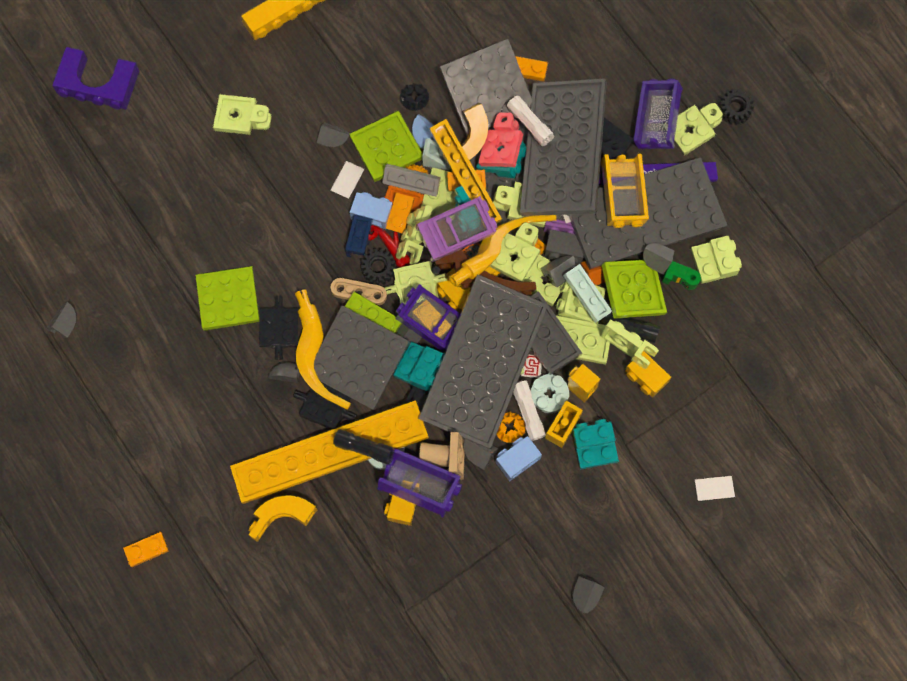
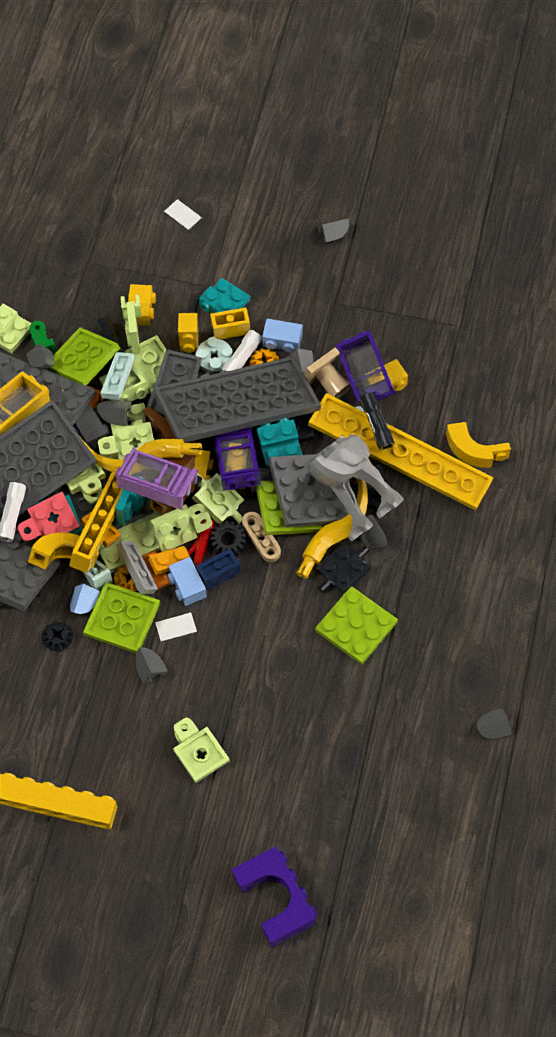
camera: 130 degrees left, 10 degrees down
none -> light grey animal [309,434,404,541]

